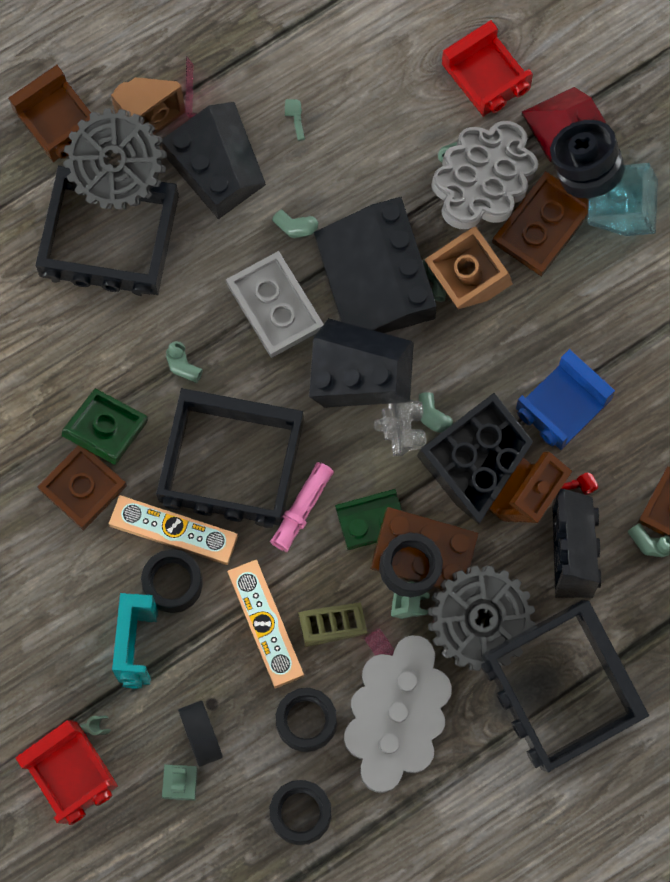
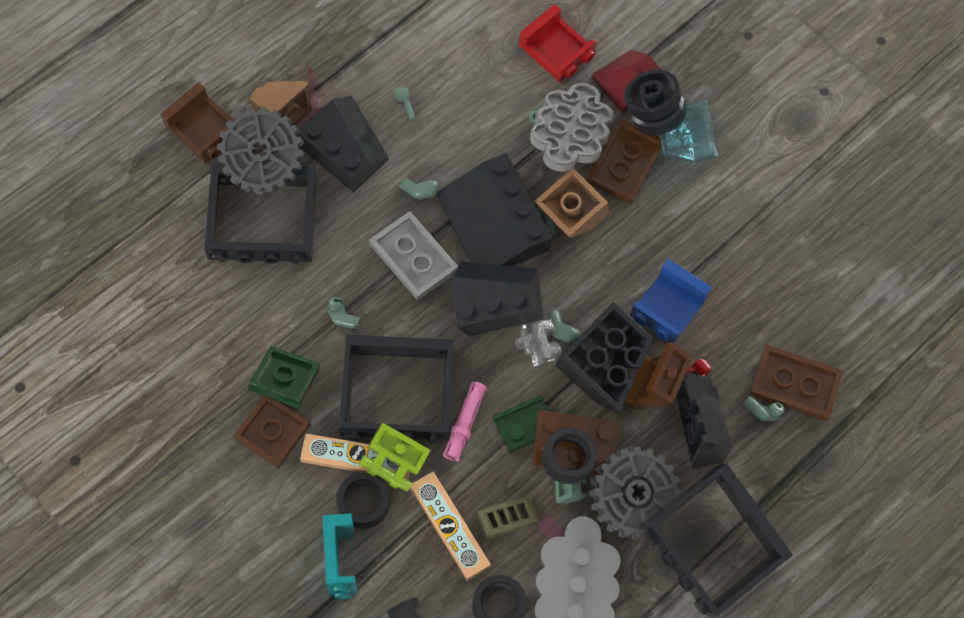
camera: 15 degrees left, 5 degrees down
none -> lime plate [359,423,430,492]

